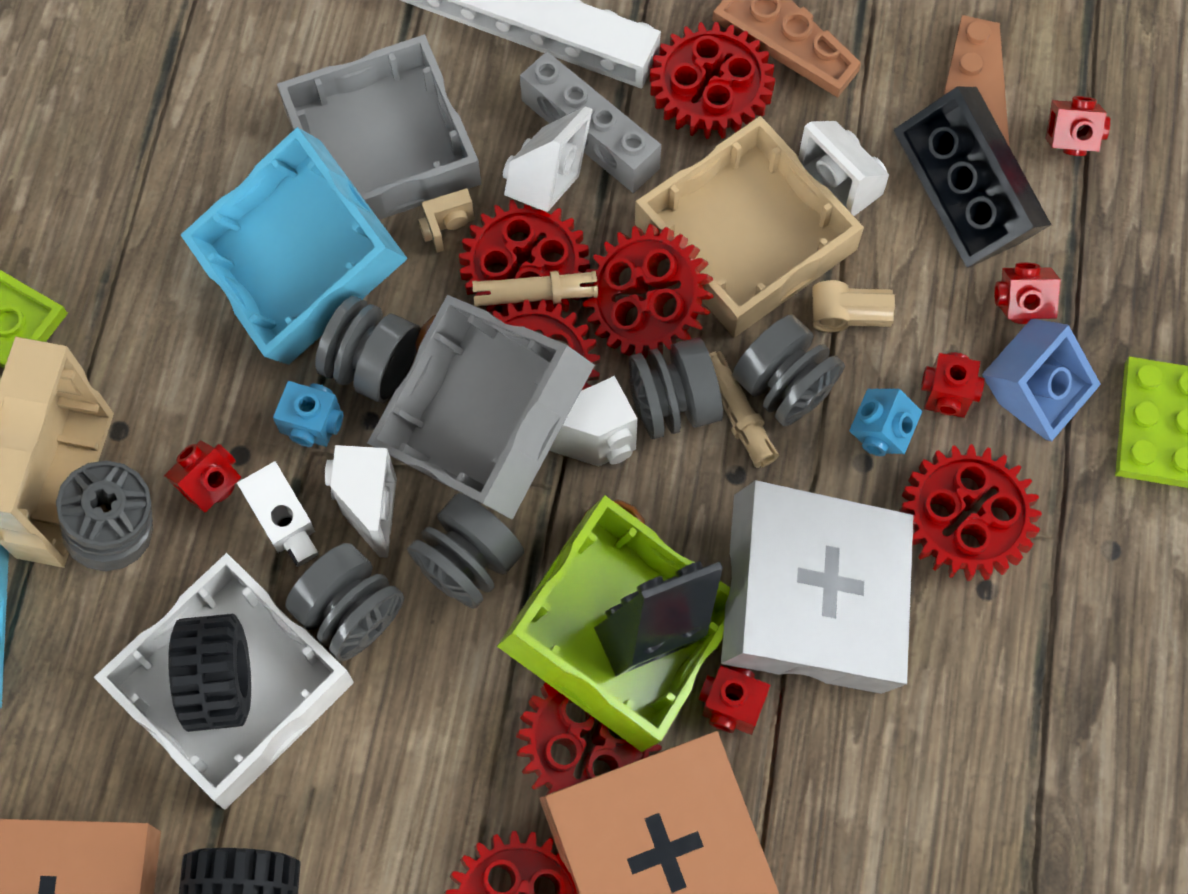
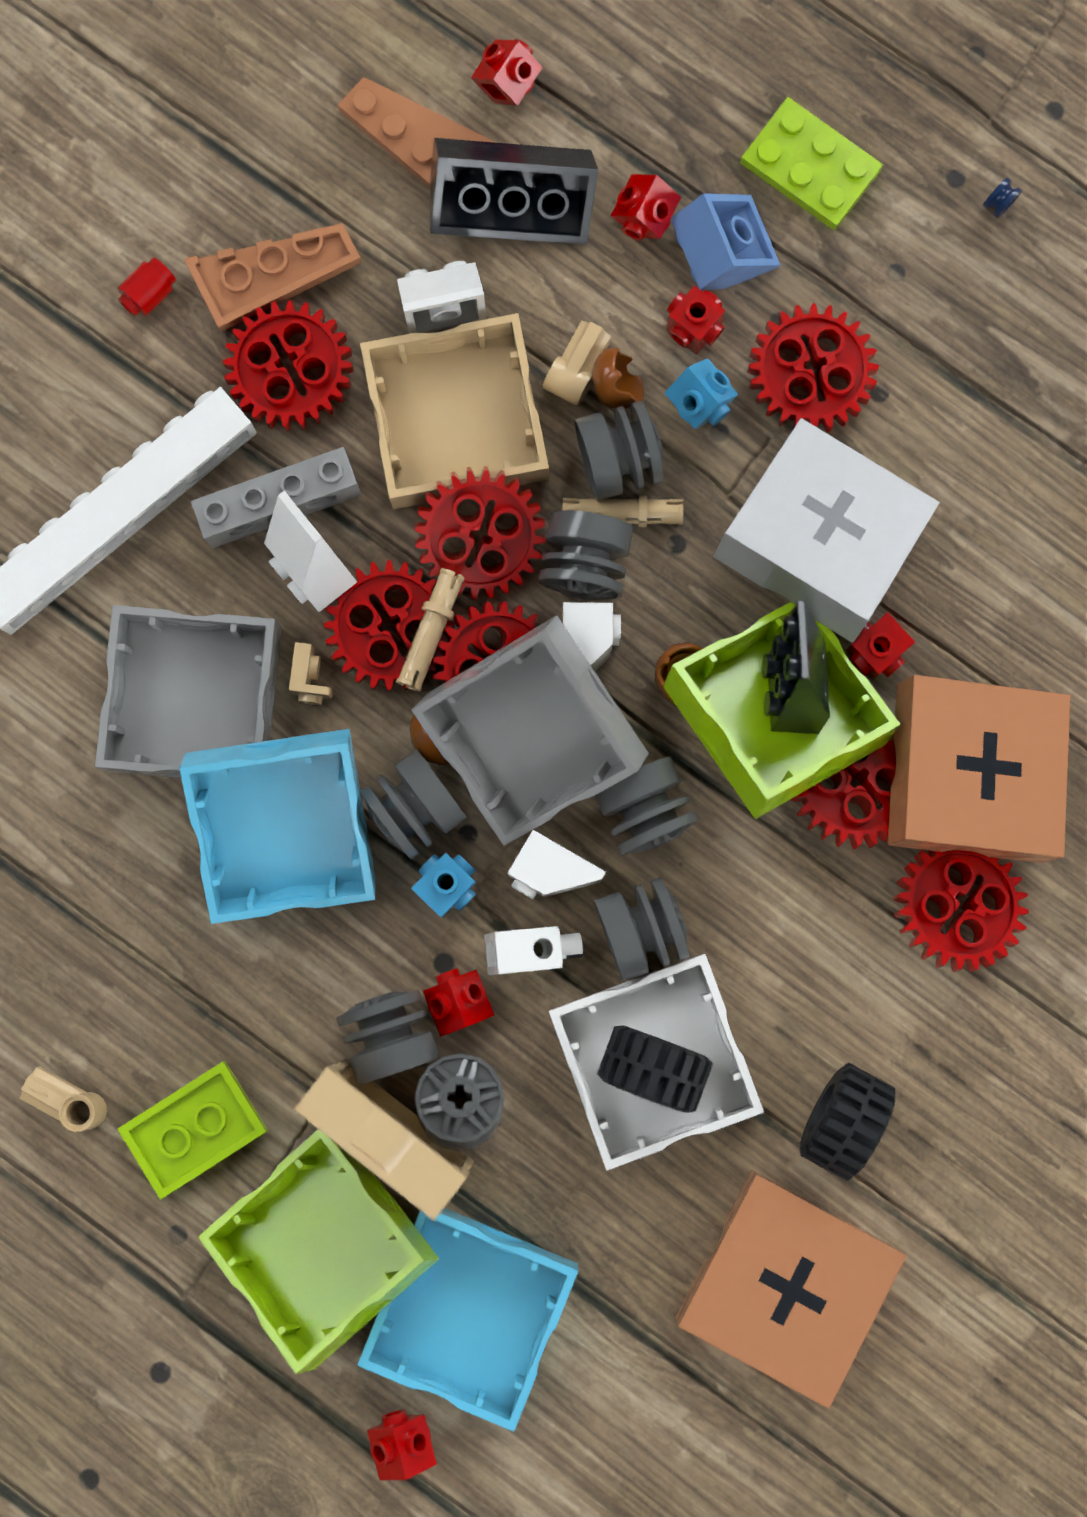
camera: 60 degrees left, 15 degrees up
none -> dark grey wheel [336,990,440,1085]
none -> dark orange hair [592,347,644,408]

